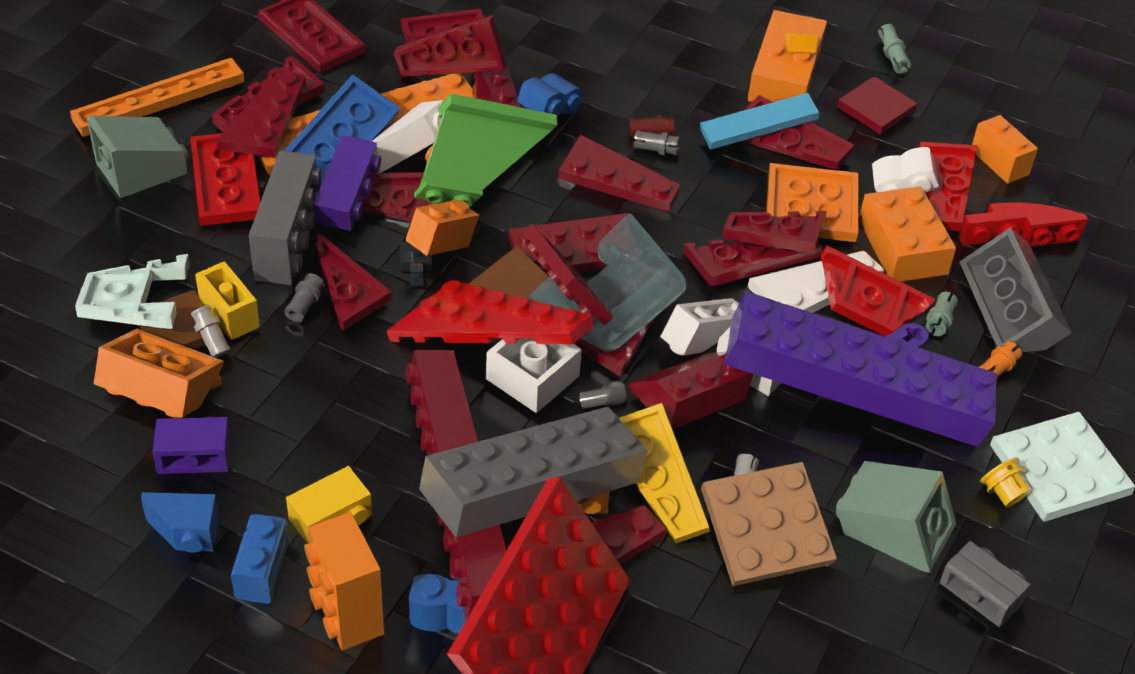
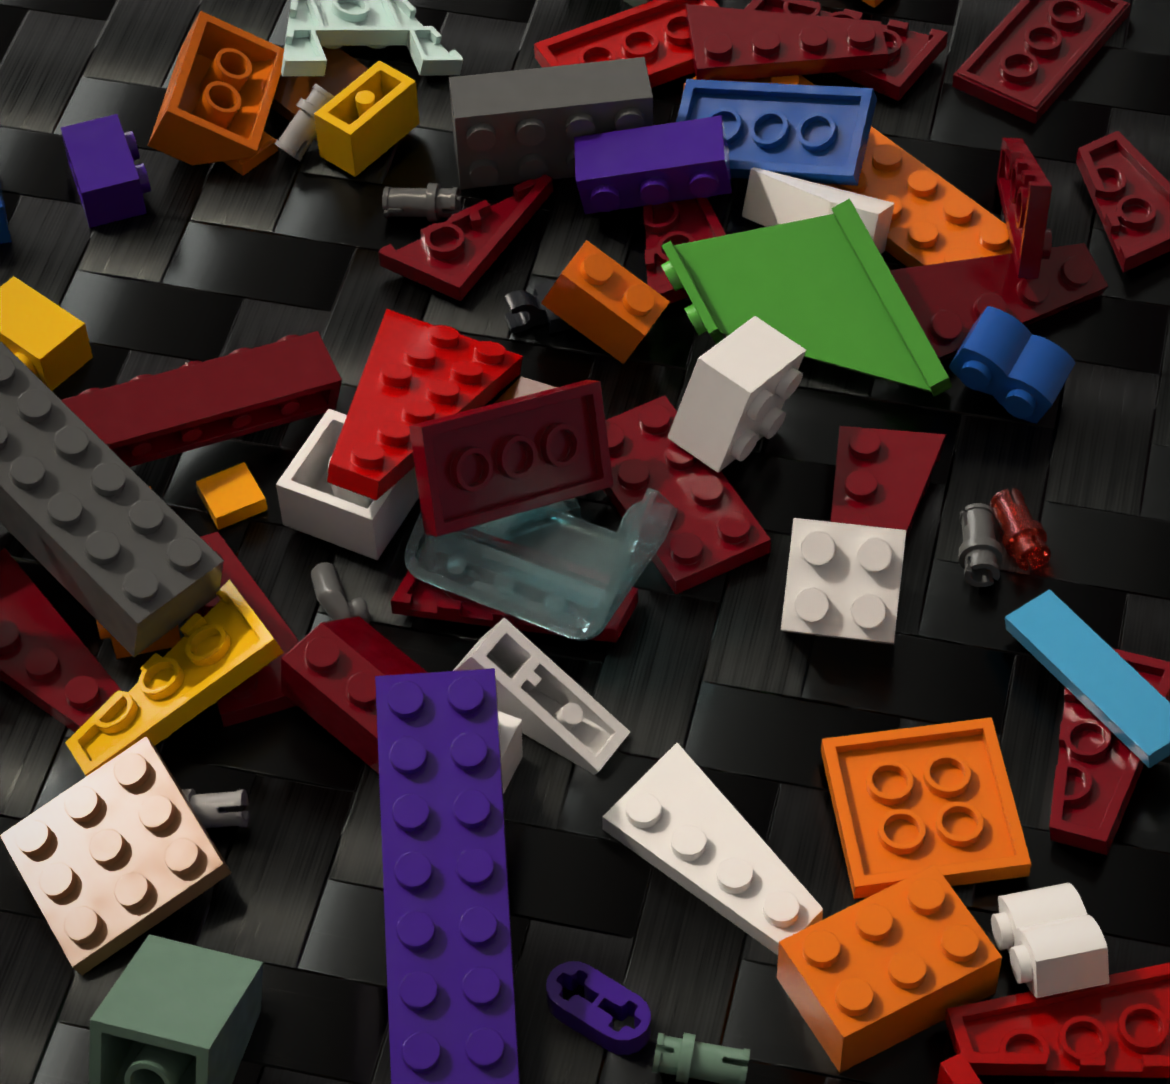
camera: 80 degrees right, 5 degrees up
dark red wing [684,239,822,287] -> none
dark red wing [723,211,827,253] -> none
red wing [821,246,935,337] -> none
none -> light orange tile [196,462,268,530]
none -> white brick [667,316,806,473]
none -> white brick [781,518,907,644]

